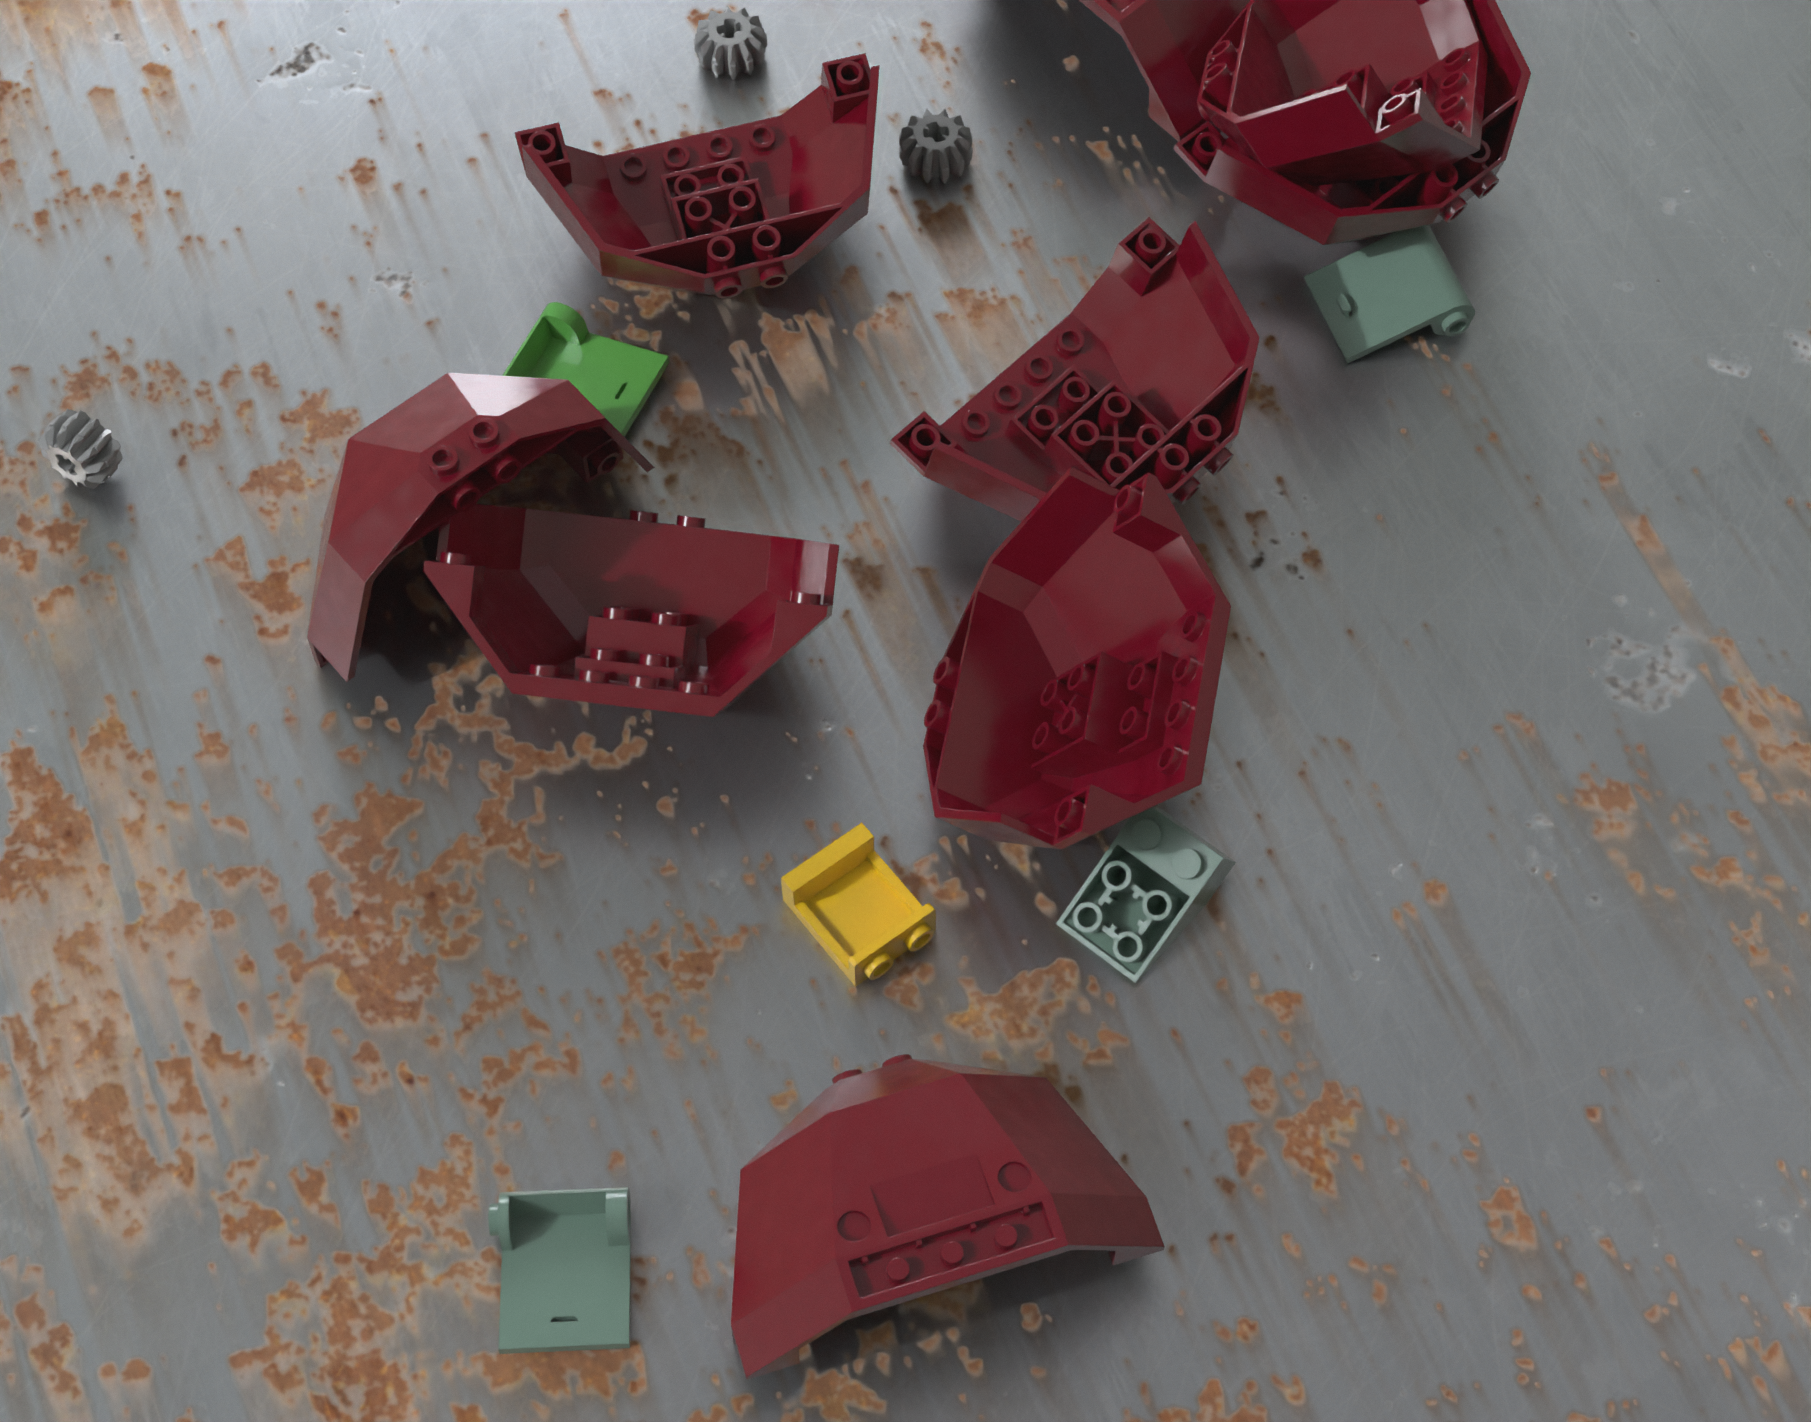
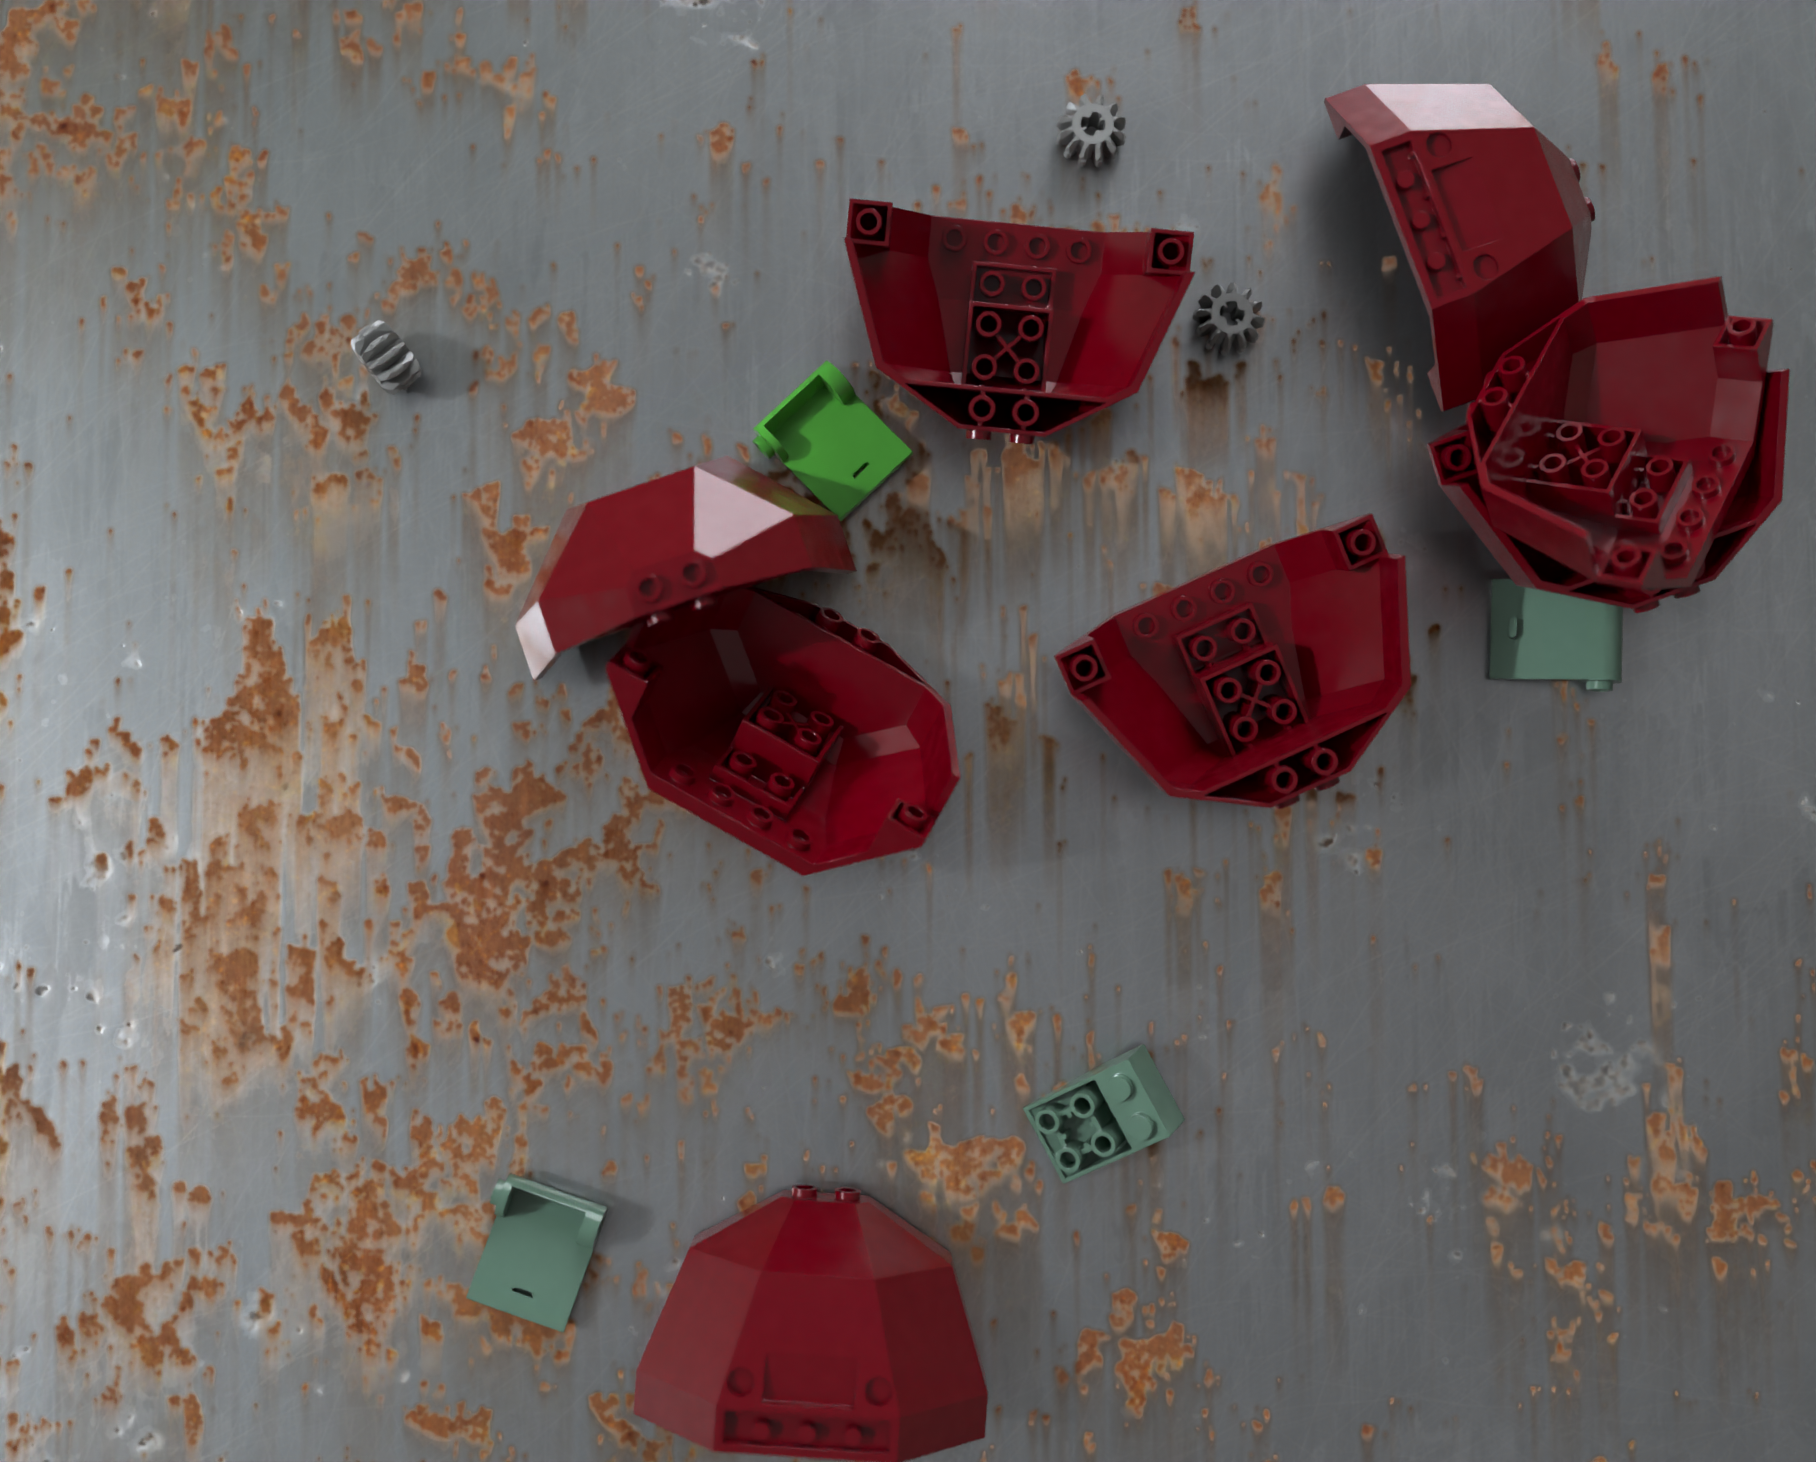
camera: 15 degrees right, 25 degrees up
yellow panel [781,822,936,987] -> none
dark red piece [923,467,1231,850] -> none

